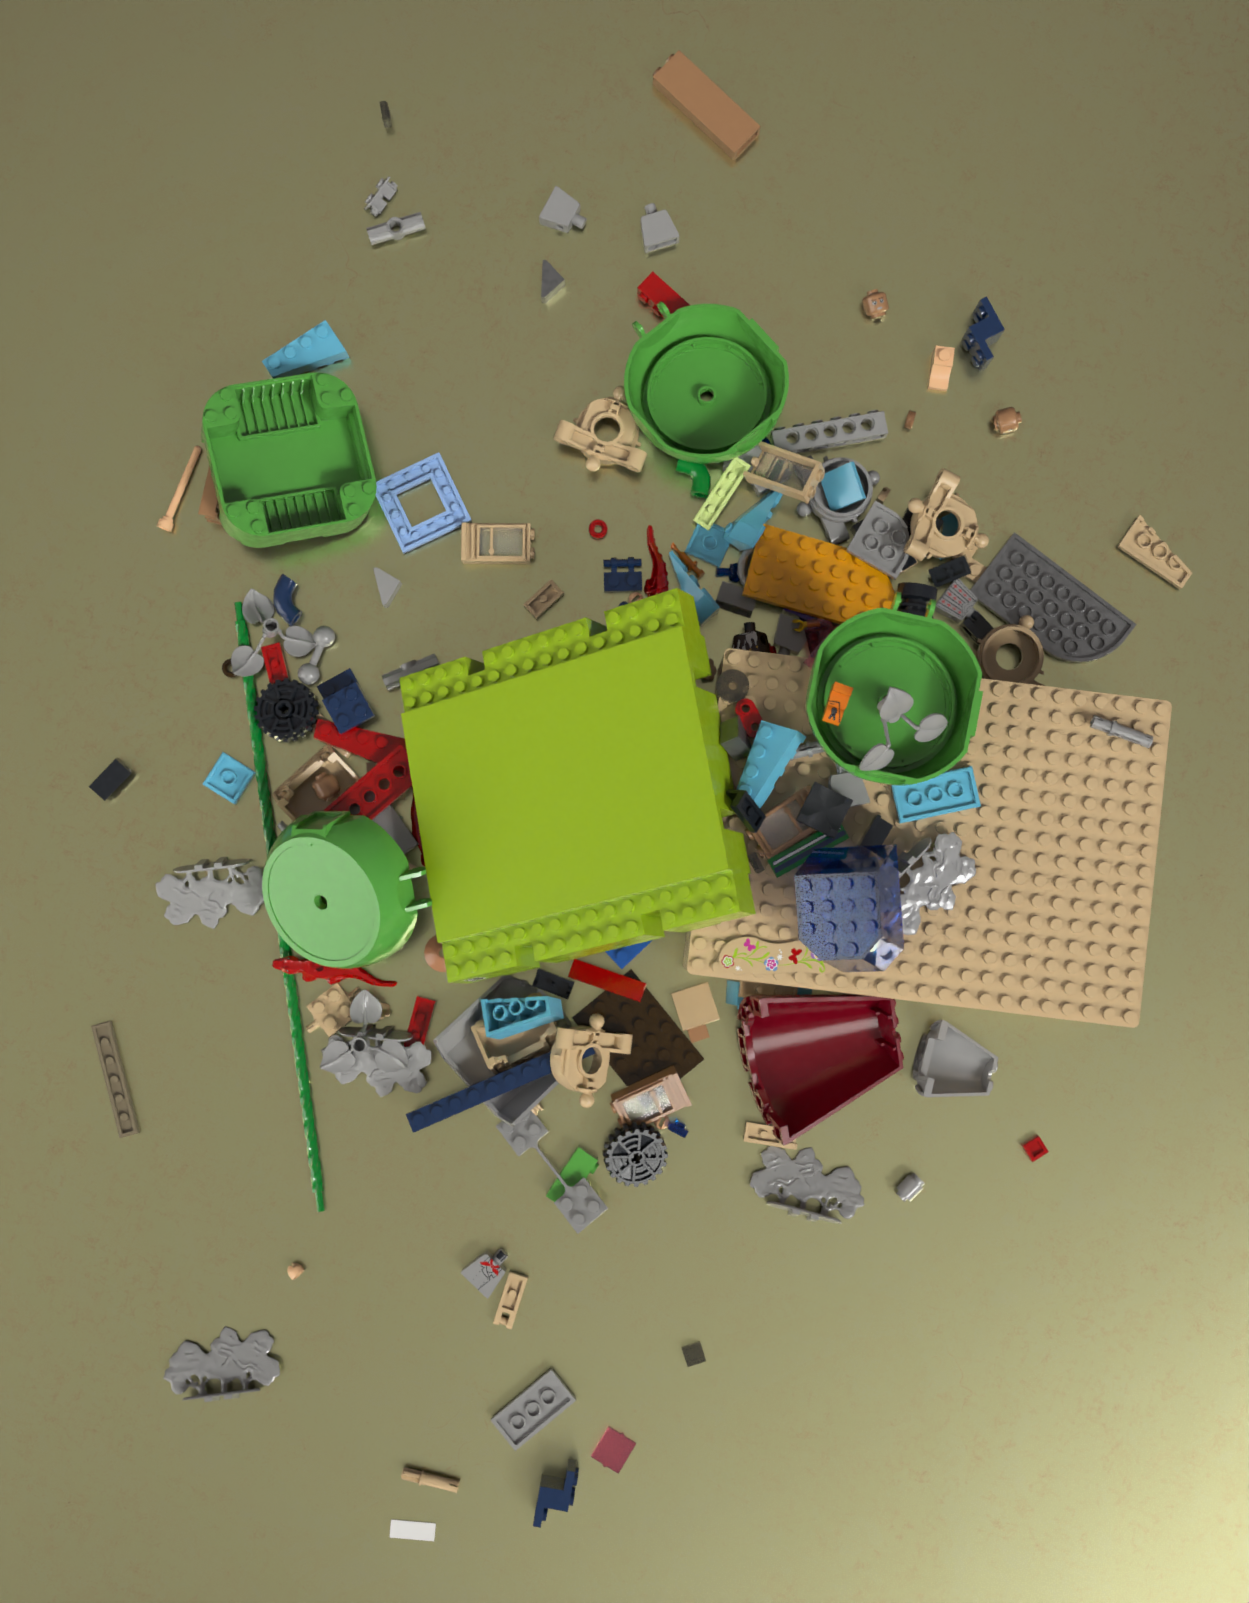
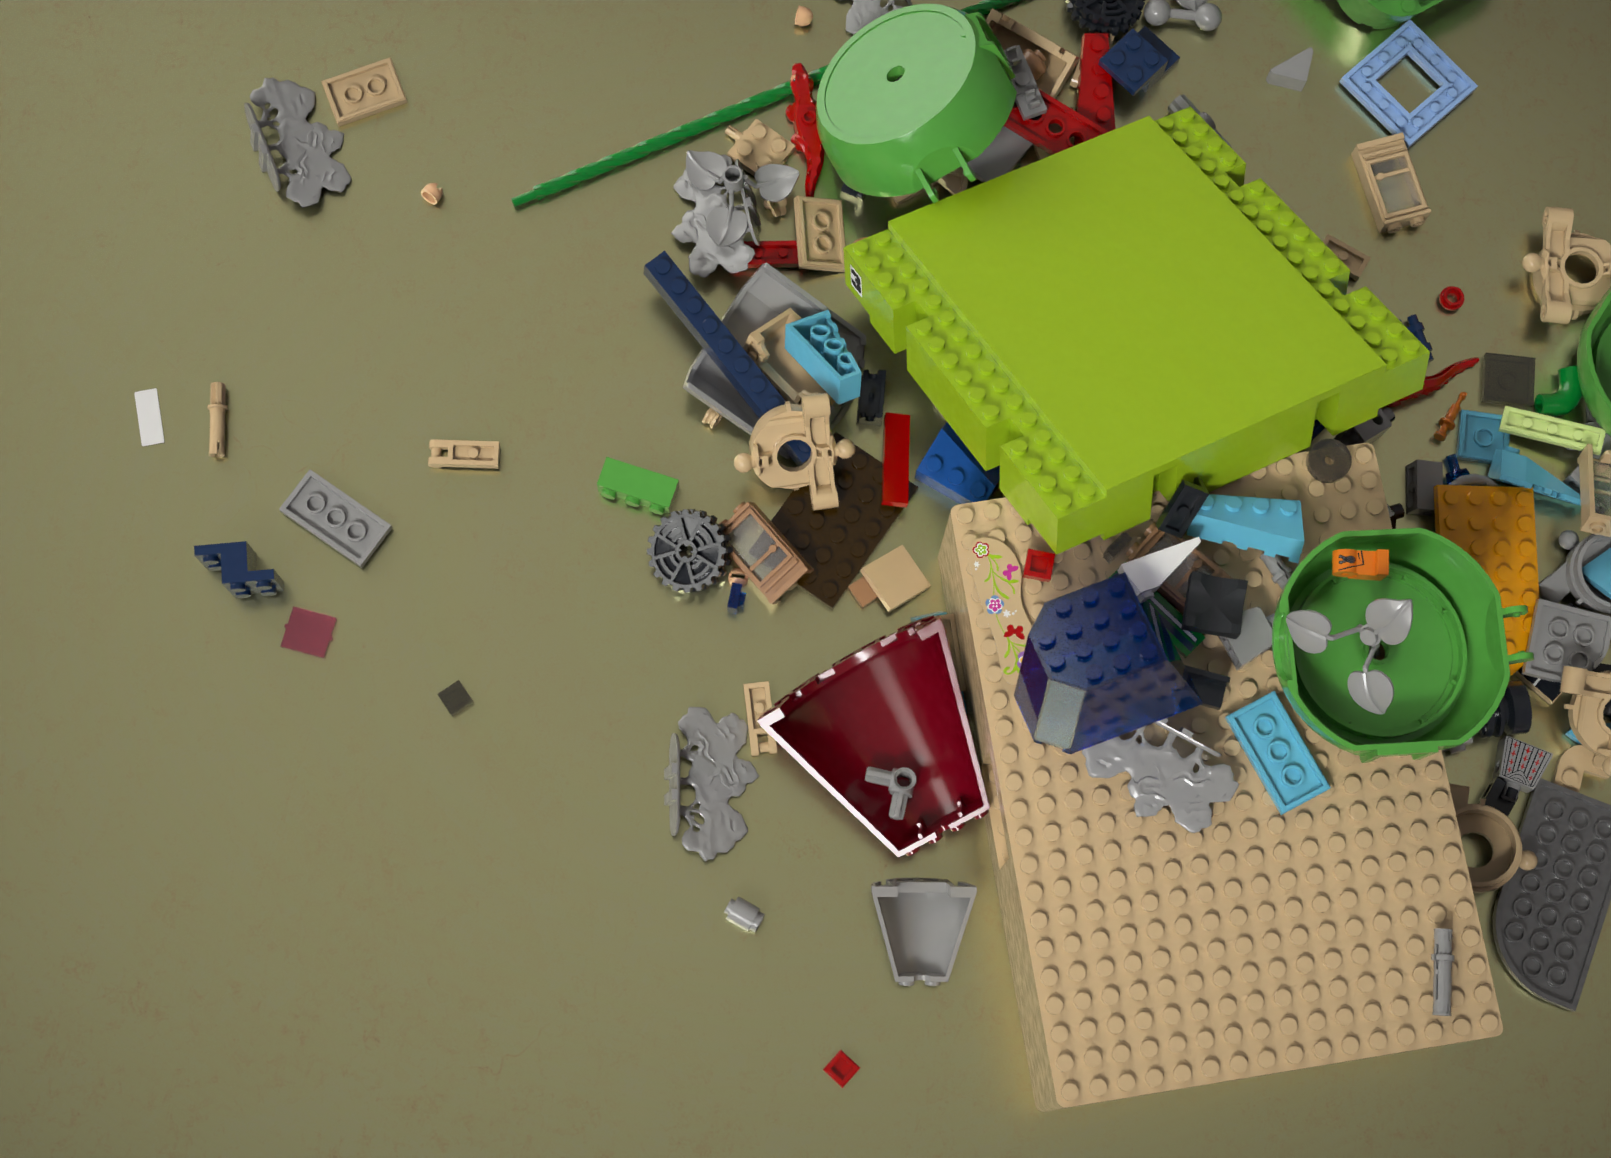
camera: 70 degrees right, 10 degrees down
light grey torso [461,1248,509,1299] -> none
light grey hinge [496,1111,608,1234] -> none
medium azure wedge [668,551,720,627] -> none
slope [720,715,752,761] -> none
red plate [735,699,763,738] -> none
black hinge [928,554,972,588] -> none
none -> tan tile [321,57,408,127]
none -> light nougat hinge [794,5,813,26]
none -> tan tile [794,196,846,272]
none -> light grey axle [865,767,916,820]
none -> light grey plate [1004,45,1047,121]
none -> red plate [1023,549,1055,582]
none -> white slope [1117,537,1201,602]
none -> clear smoke tile [1482,353,1536,407]

